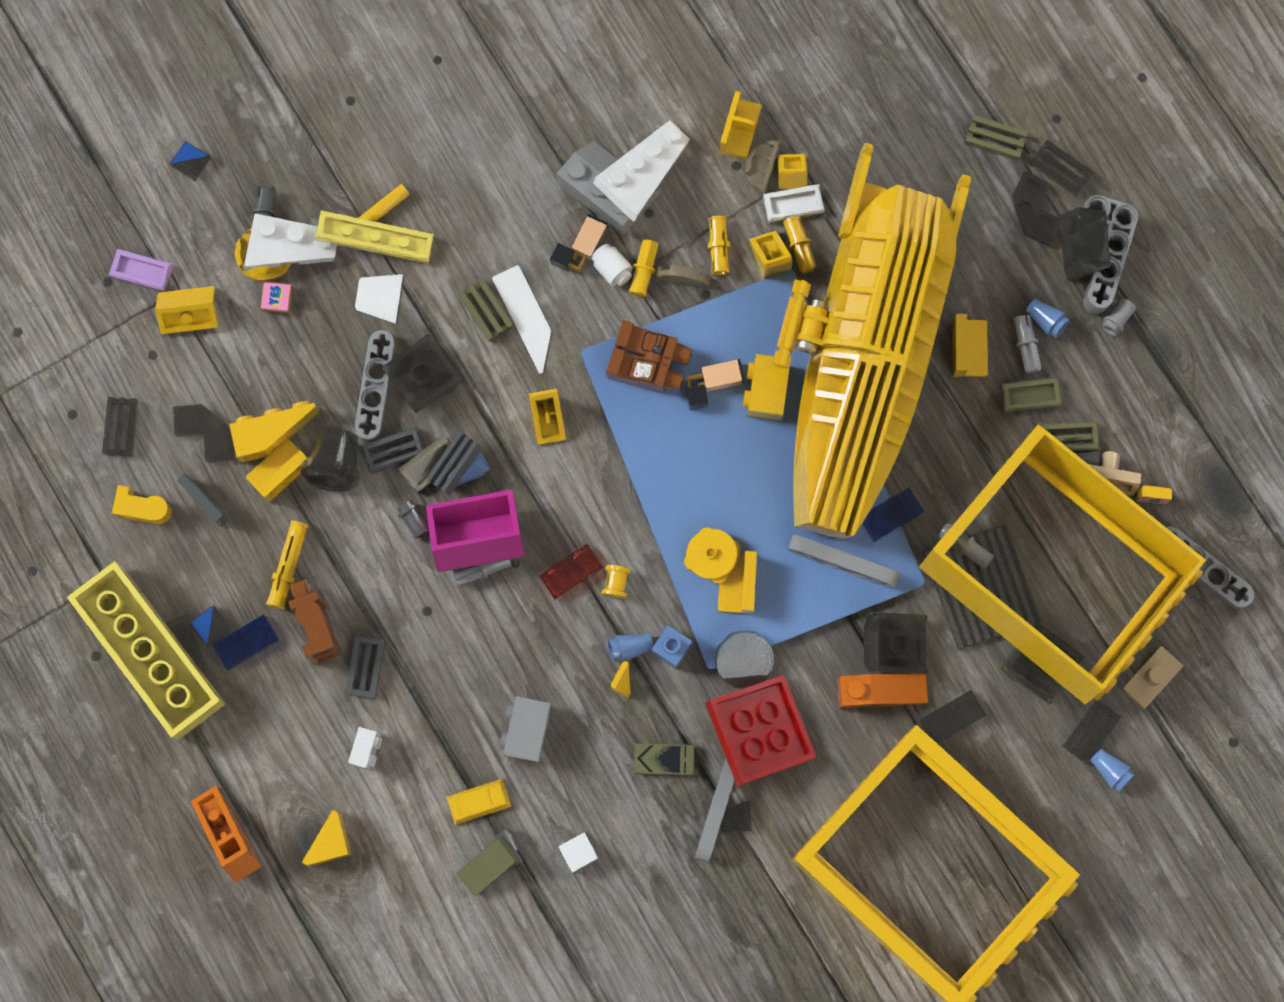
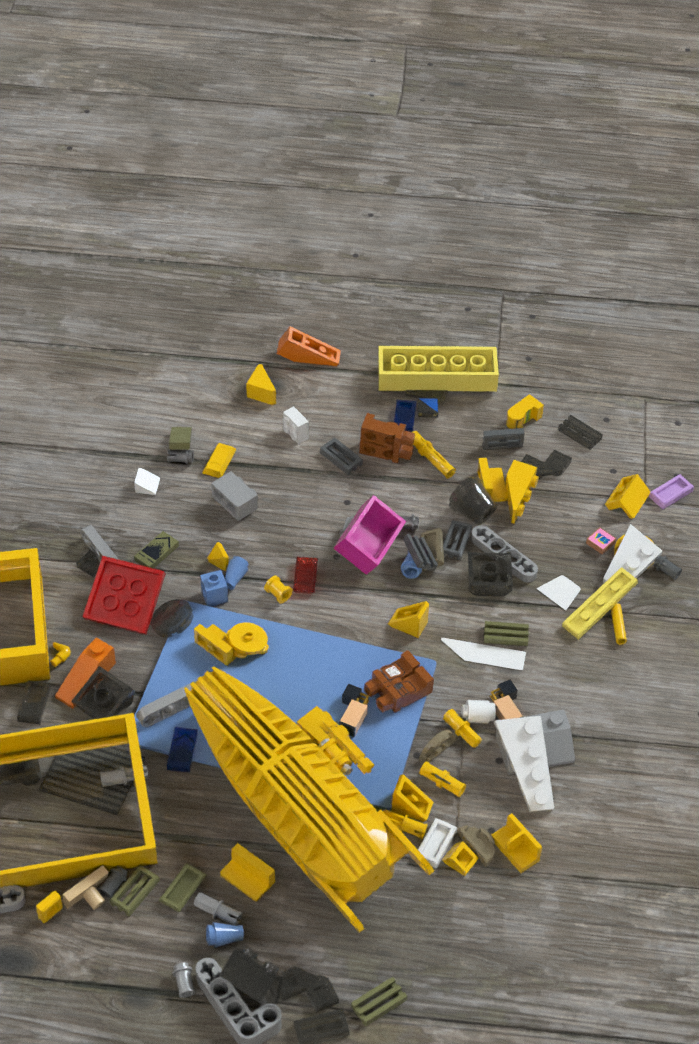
camera: 125 degrees right, 30 degrees down
none -> yellow animal [50,642,71,667]

